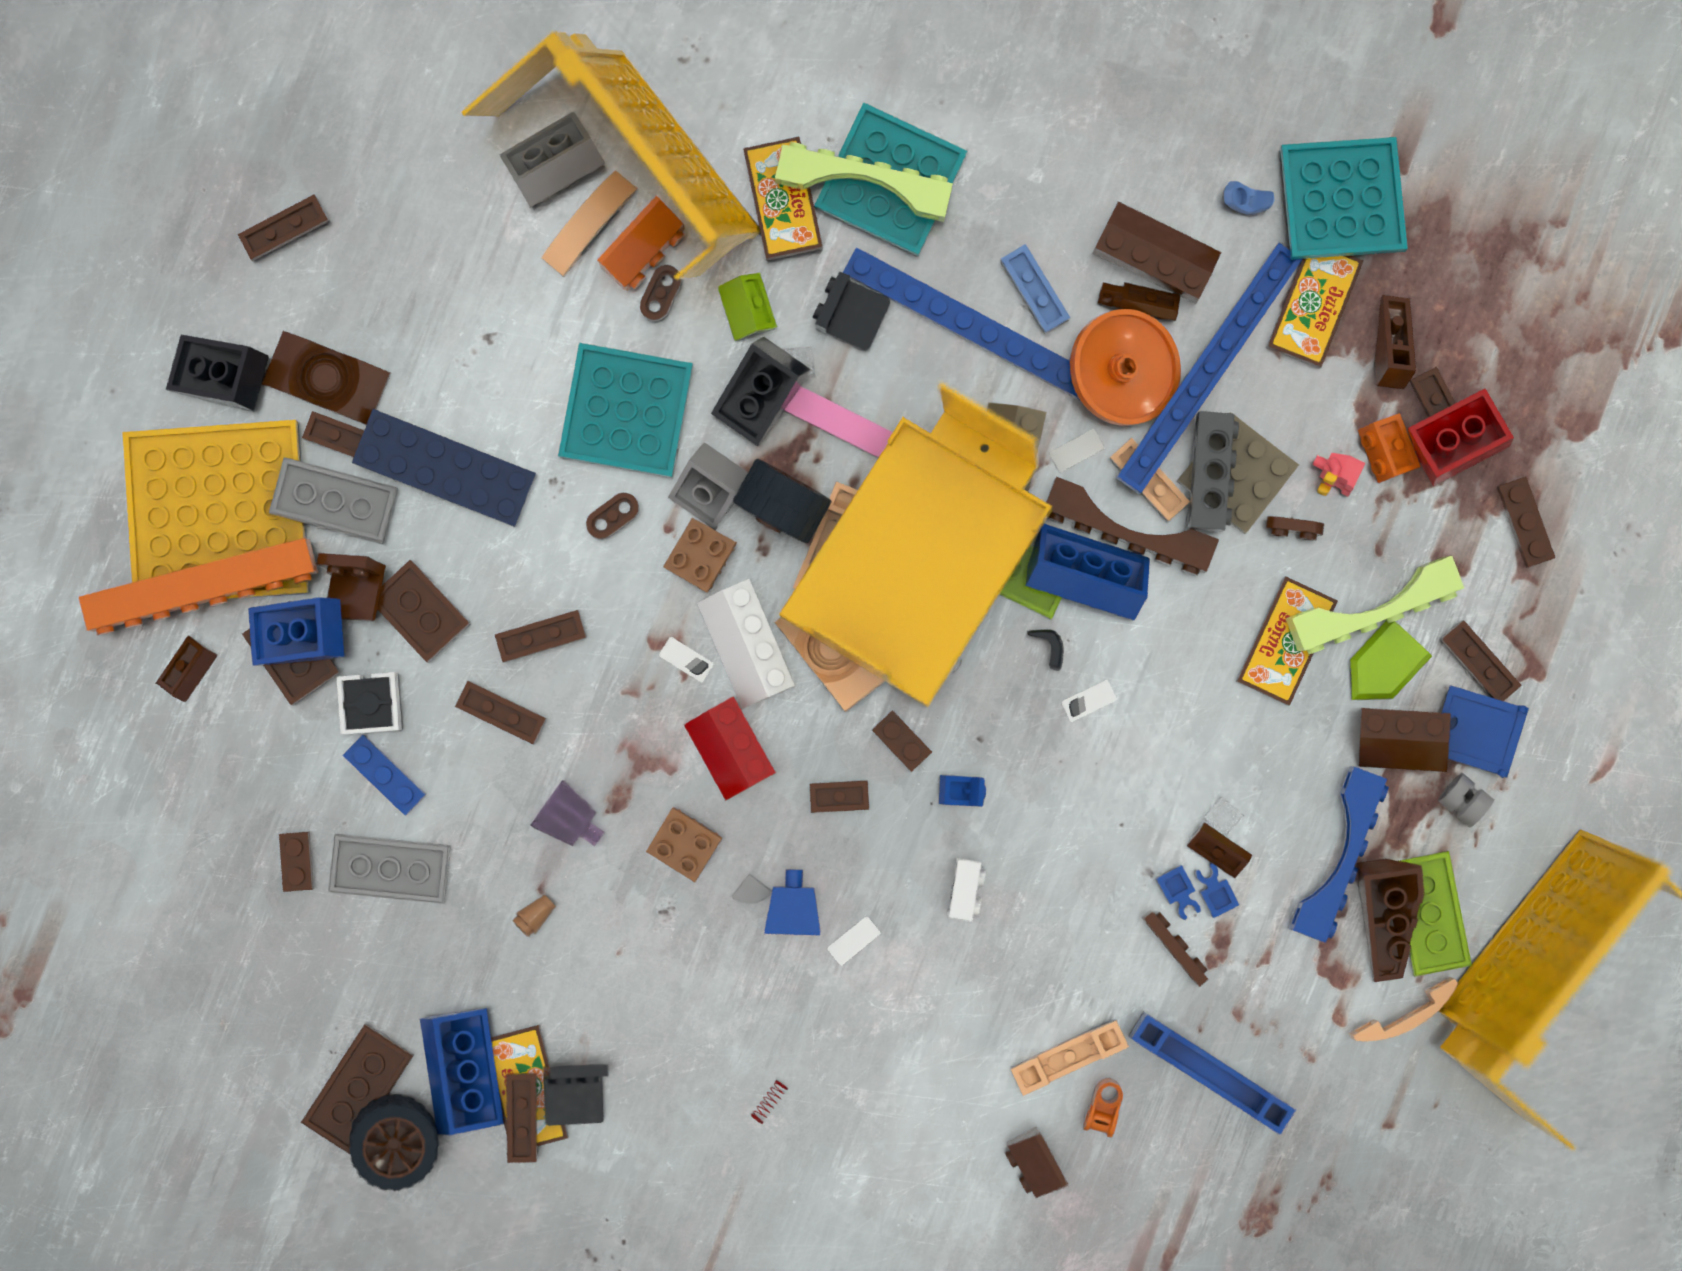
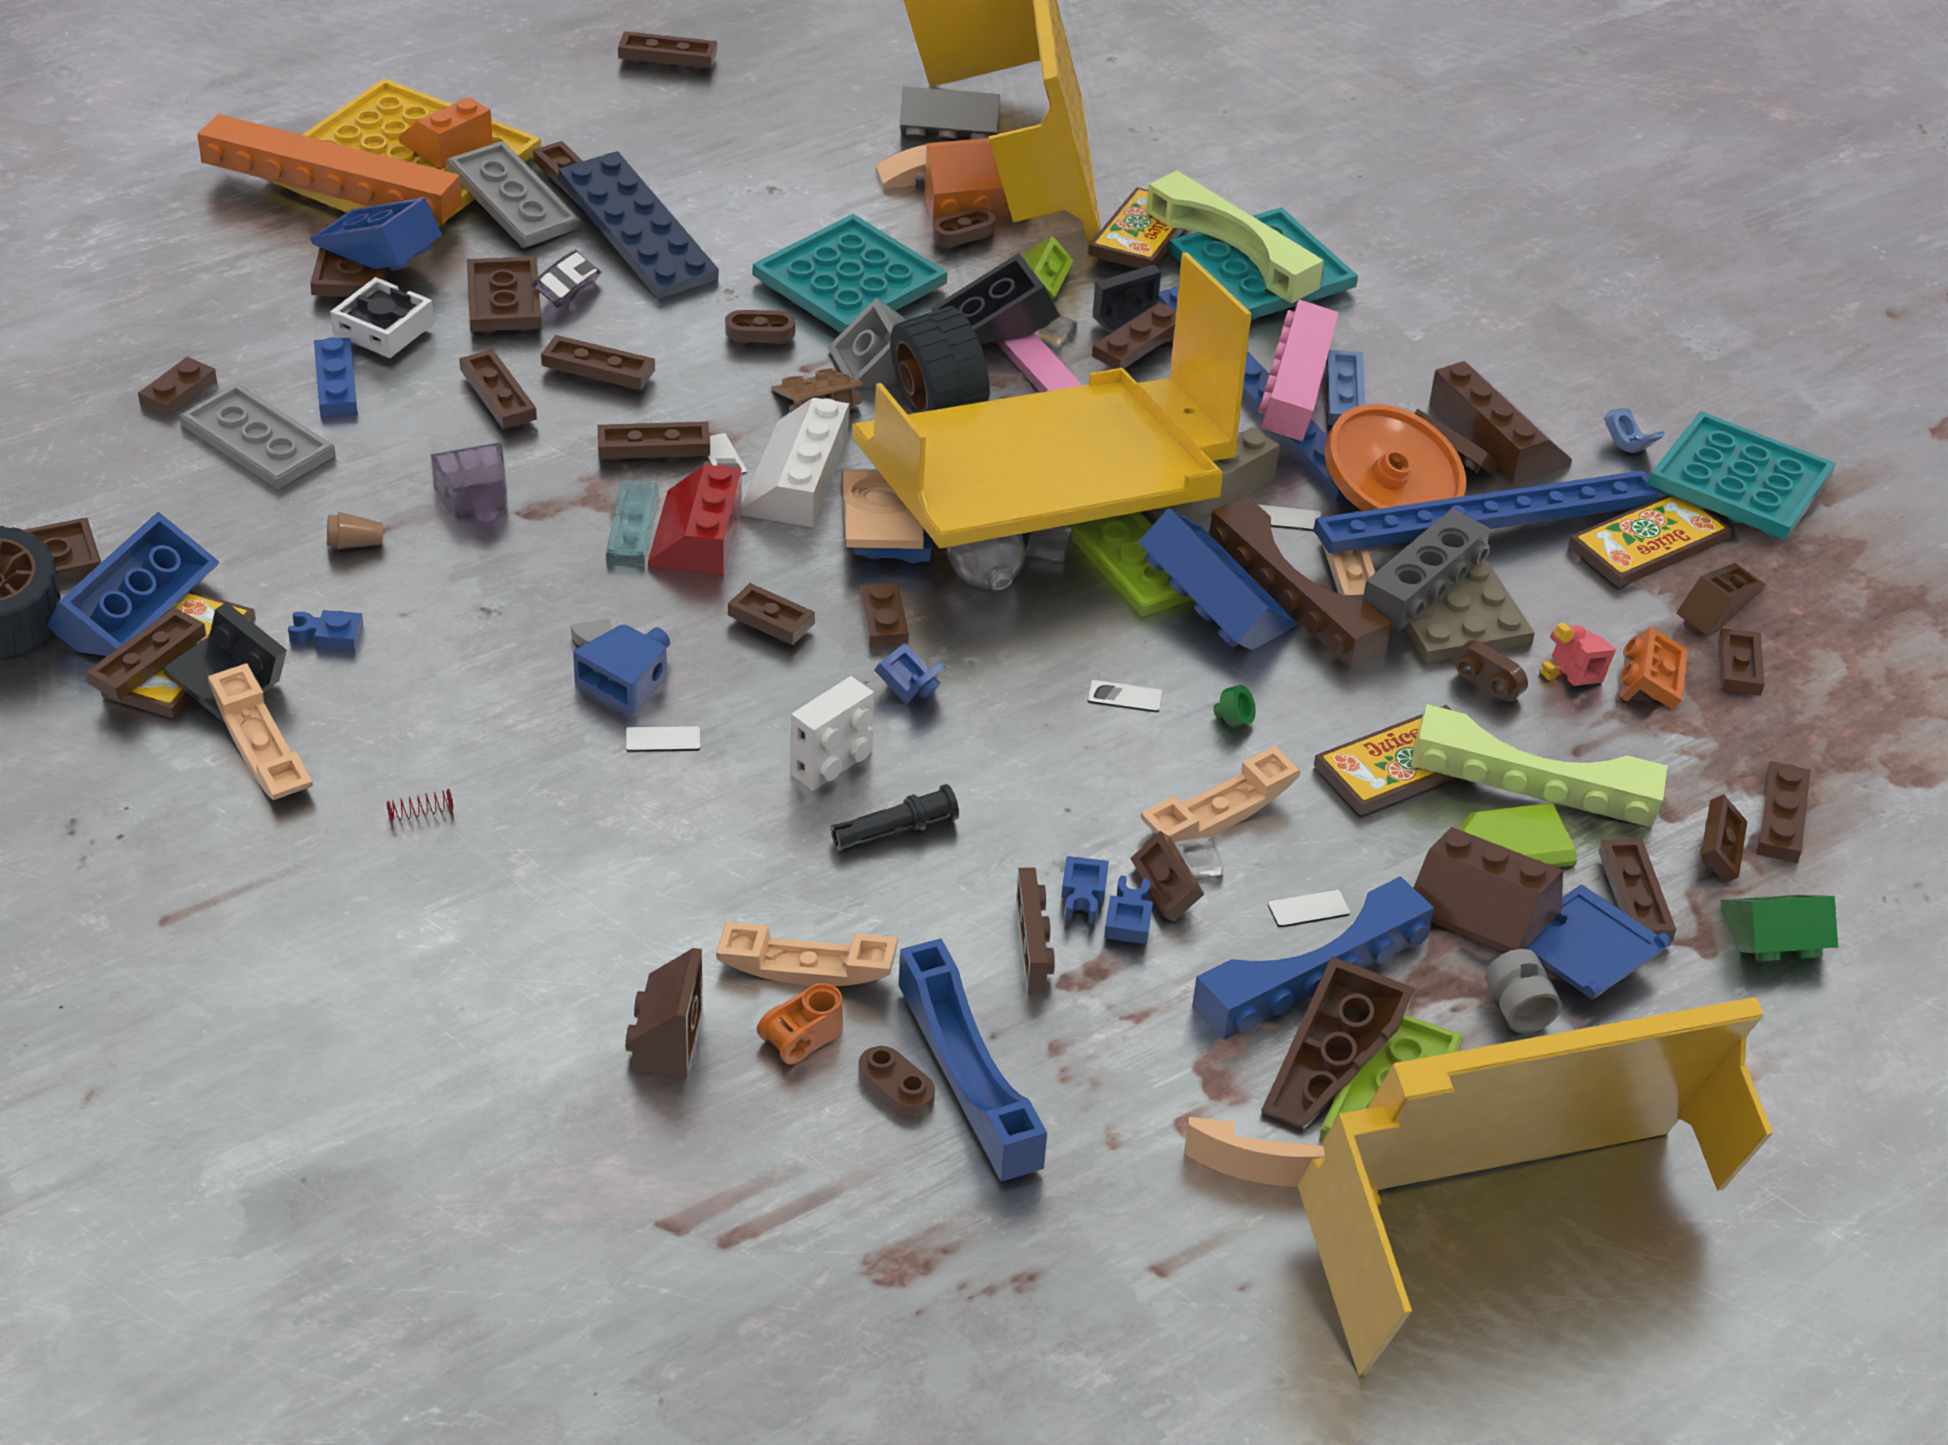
camera: 30 degrees right, 45 degrees down
reddish brown slope [156,635,217,702] -> none
black slope [166,334,269,411] -> none
reddish brown slope [262,331,391,425] -> none
reddish brown bracket [316,553,386,622] -> none
medium nougat hinge [646,807,722,882] -> none
black hair [1027,629,1064,671] -> none
red slope [1408,389,1514,486] -> none
none -> light nougat slope [208,663,313,800]
none -> blue plate [288,610,363,651]
none -> orange slope [398,97,493,169]
none -> slope [532,250,602,308]
none -> reddish brown plate [597,421,710,460]
none -> clear light blue tile [606,480,659,565]
none -> black pin [830,784,959,851]
none -> reddish brown plate [858,1046,935,1119]
none -> reddish brown plate [1092,302,1176,369]
none -> light nougat slope [1141,745,1300,844]
none -> green tile [1213,685,1256,728]
none -> bright pink brick [1258,300,1339,441]
none -> white sticker [1268,890,1350,926]
none -> reddish brown plate [1701,794,1747,883]
none -> green slope [1720,894,1838,961]

